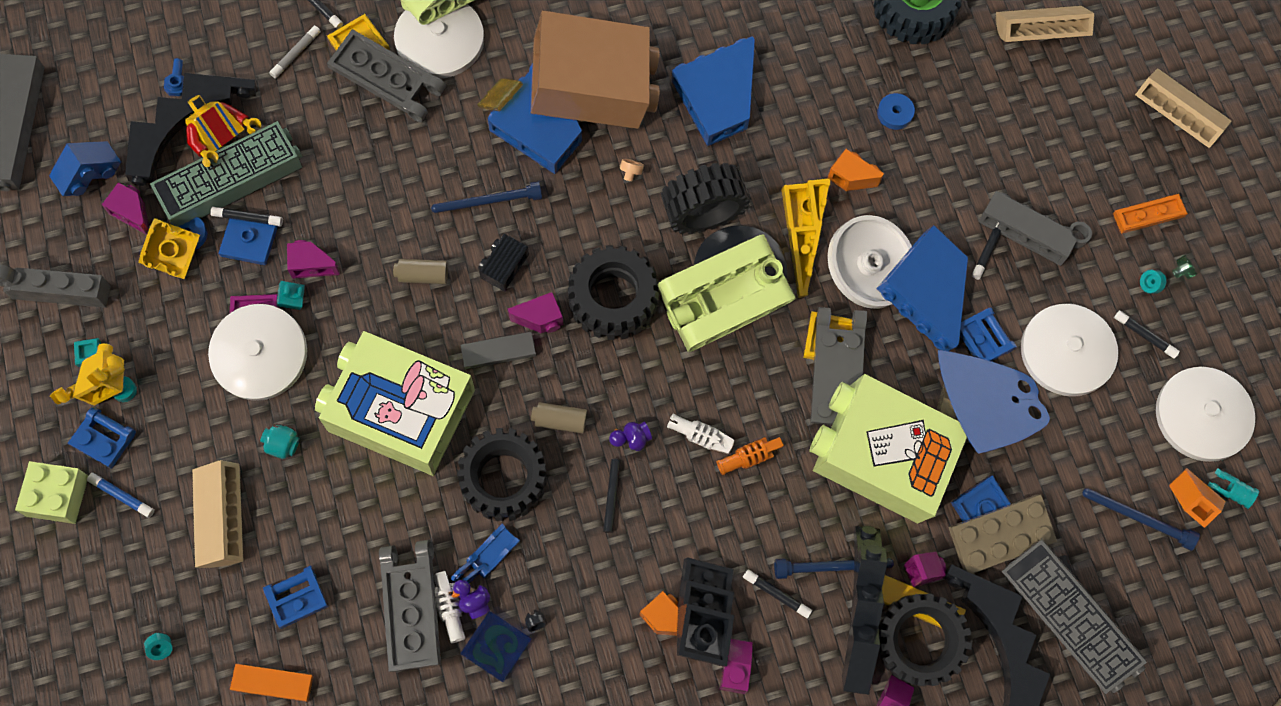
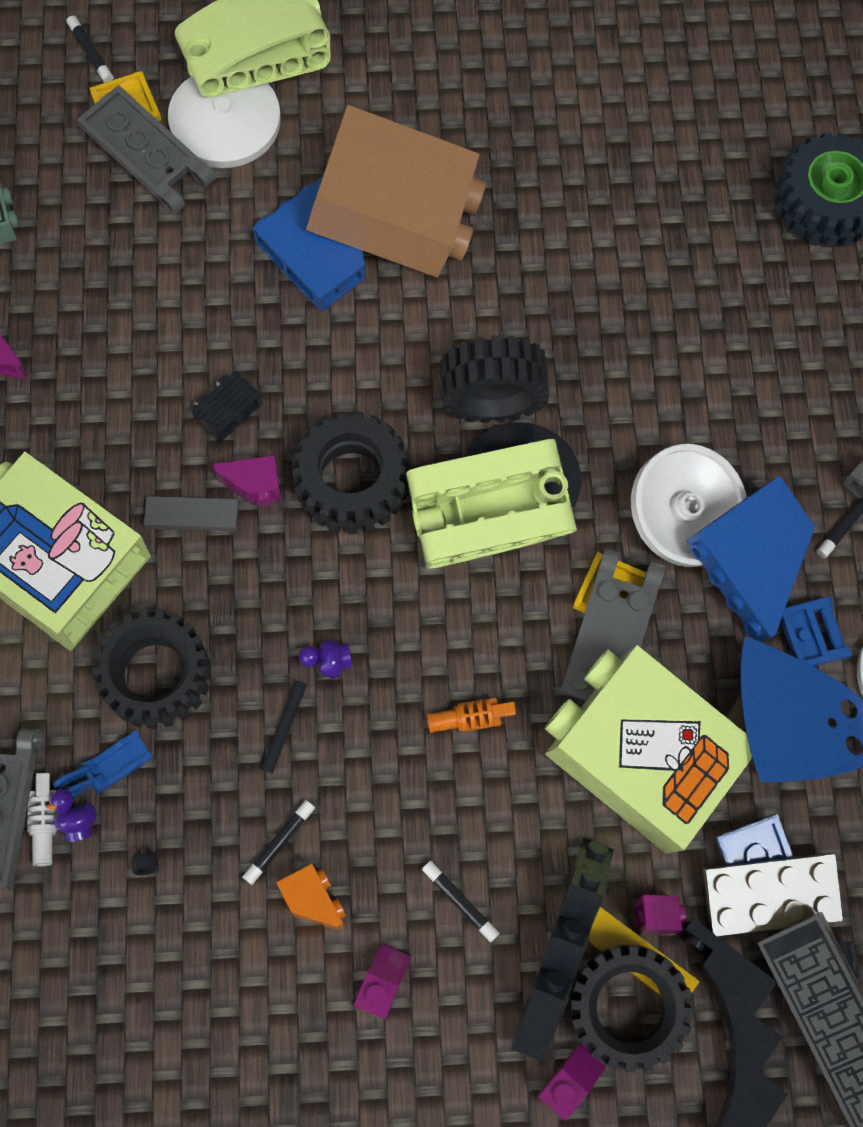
camera: 15 degrees right, 0 degrees up
light grey bar [269,25,321,79] -> none
dark tan brick [393,259,448,284] -> none
dark blue piece [431,181,542,213] -> none
clear blue tile [460,611,532,683] -> none
clear yellow piece [477,78,523,111] -> none
dark tan brick [531,402,587,434] -> none
light nougat tile [620,159,644,181] -> none
white hinge [667,413,735,454] -> none
blue slope [671,36,755,146] -> none
black slope [677,557,734,667] -> none
dark blue piece [774,558,894,579] -> none
yellow wedge [781,179,830,298] -> none
orange slope [827,149,884,191] -> none
blue piece [877,93,915,130] -> none
none -> black bar [242,800,315,885]

